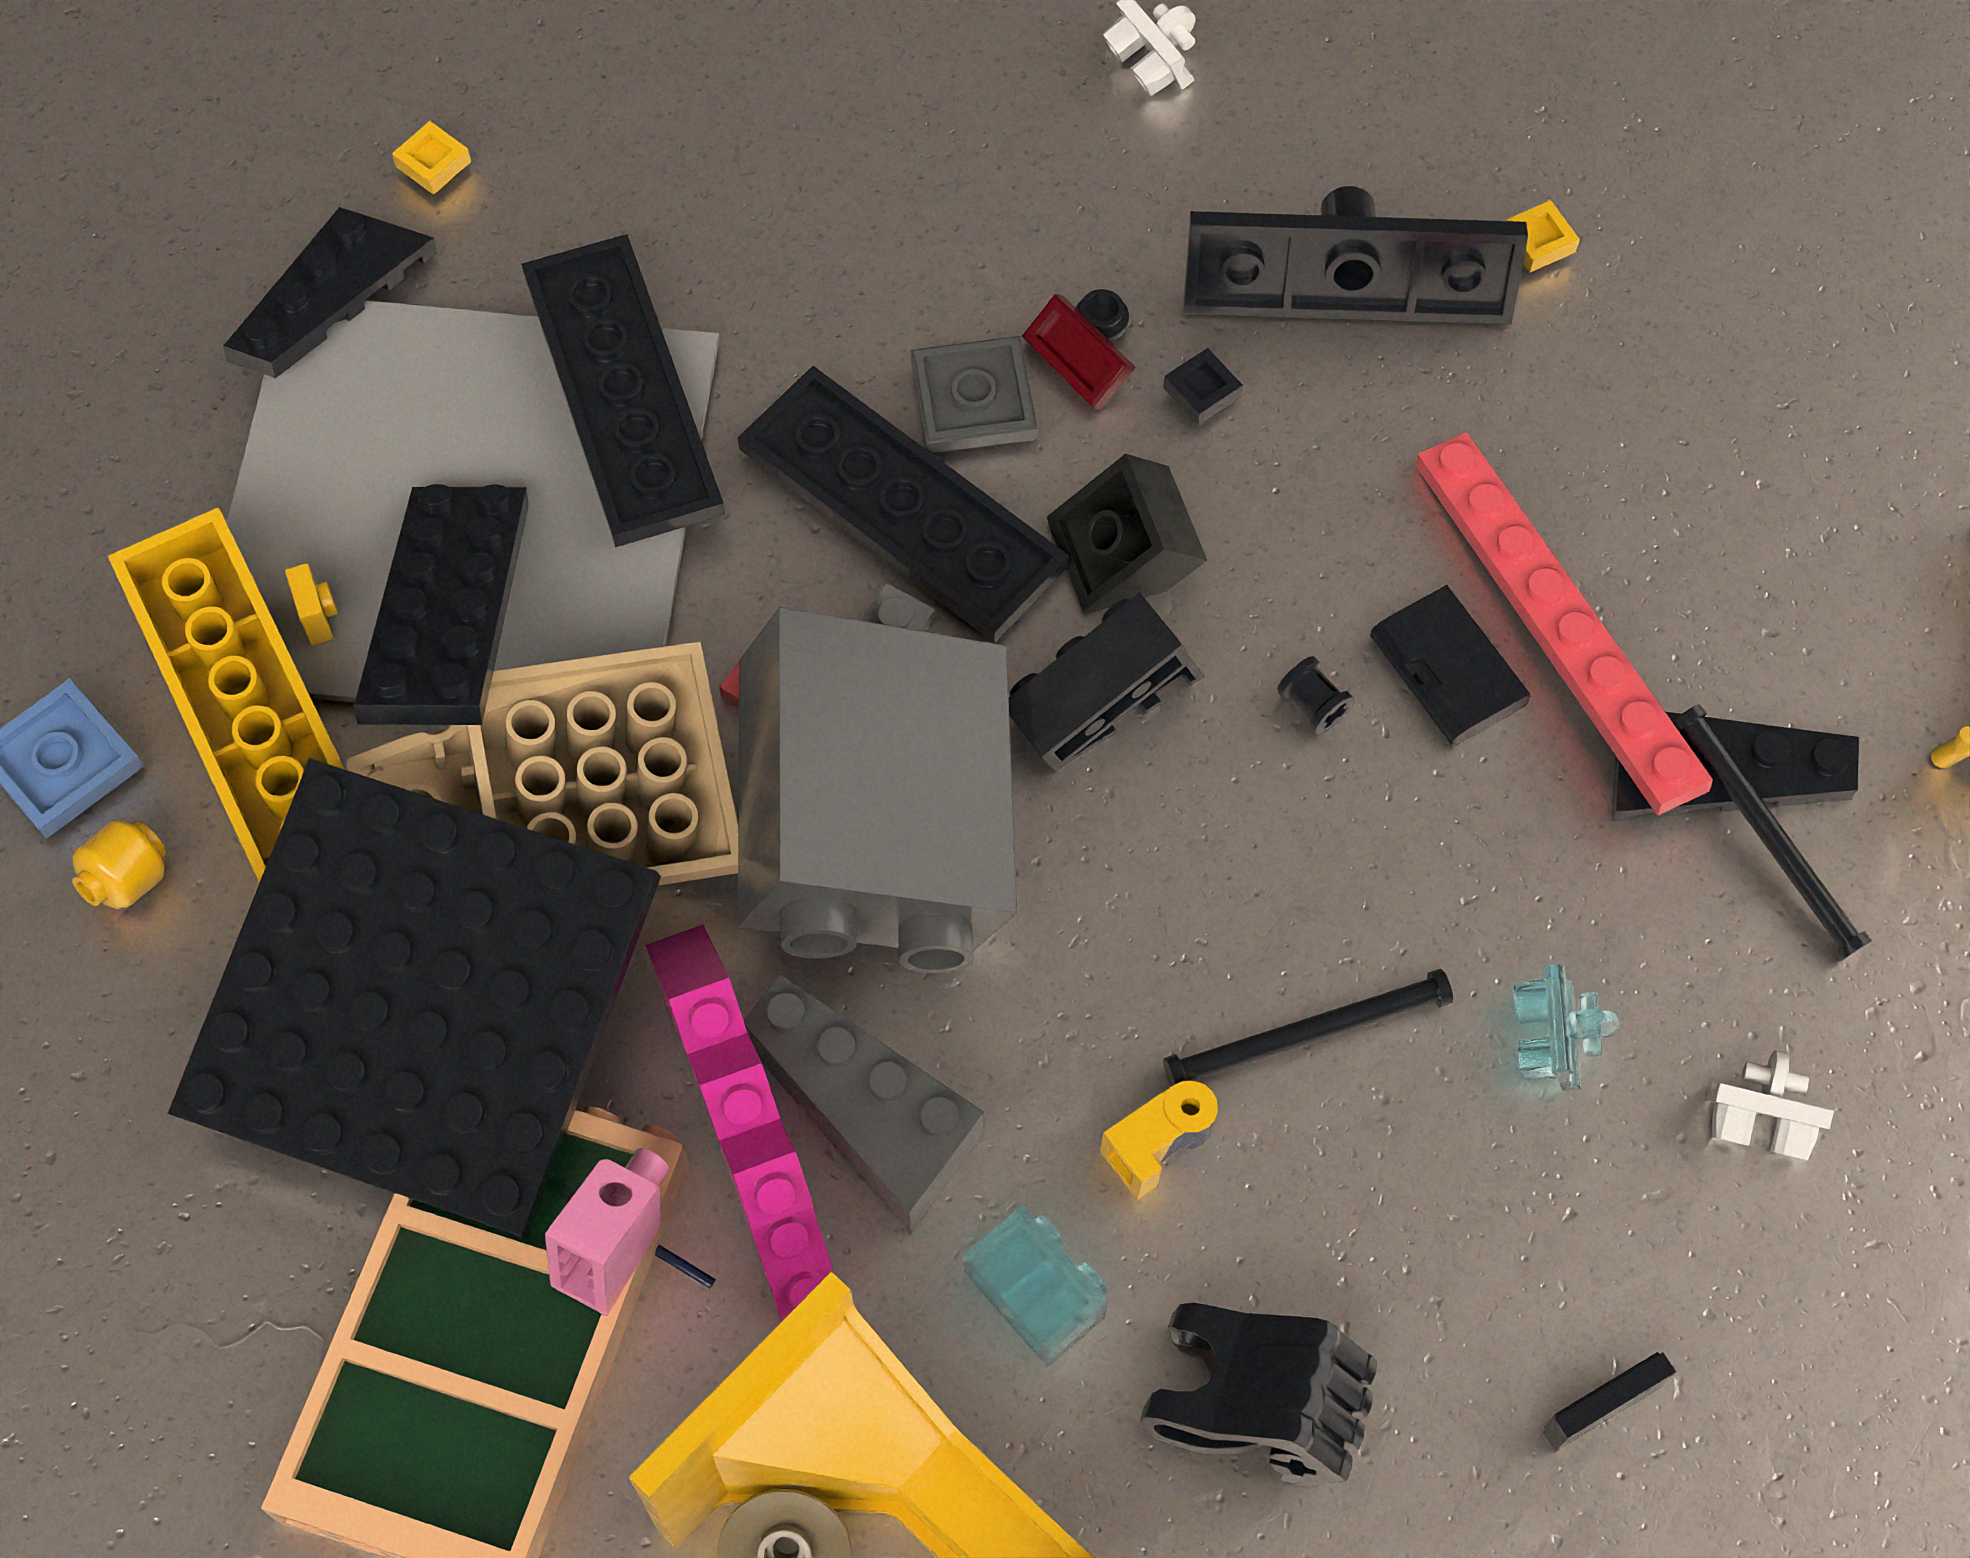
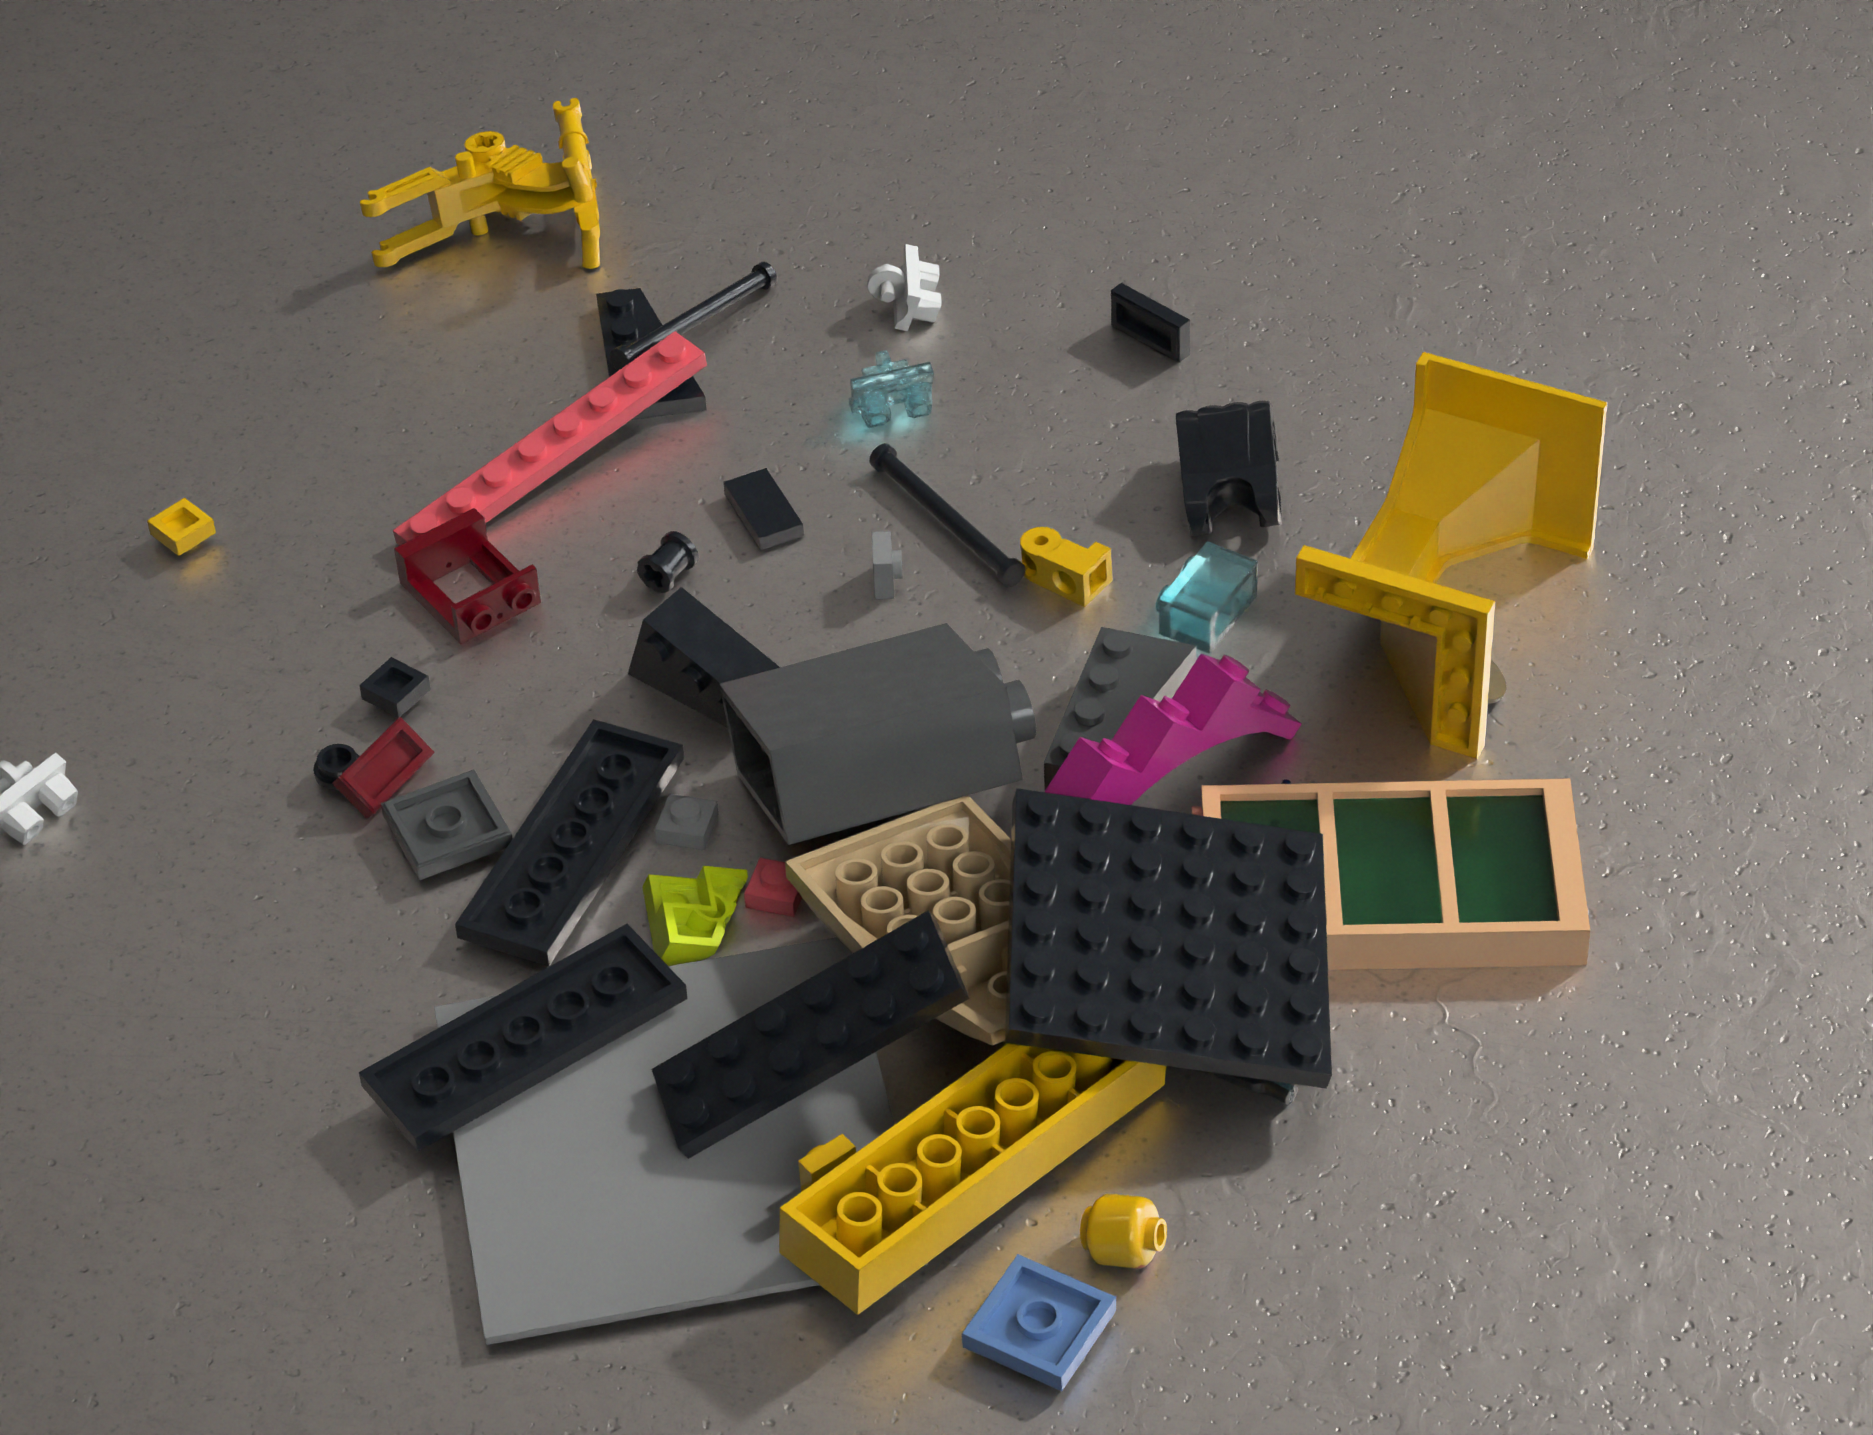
camera: 105 degrees left, 20 degrees down
black wing [223,207,437,378] -> none
yellow plate [392,121,471,195] -> none
bright pink torso [545,1148,670,1316] -> none
pearl dark grey slope [1047,453,1208,613] -> none
black plate [1183,186,1528,324] -> none
black piece [1370,585,1531,746] -> none
none -> dark red panel [394,508,541,644]
none -> neon yellow slope [642,866,748,966]
none -> black tile [723,468,804,550]
none -> light grey plate [872,531,903,599]

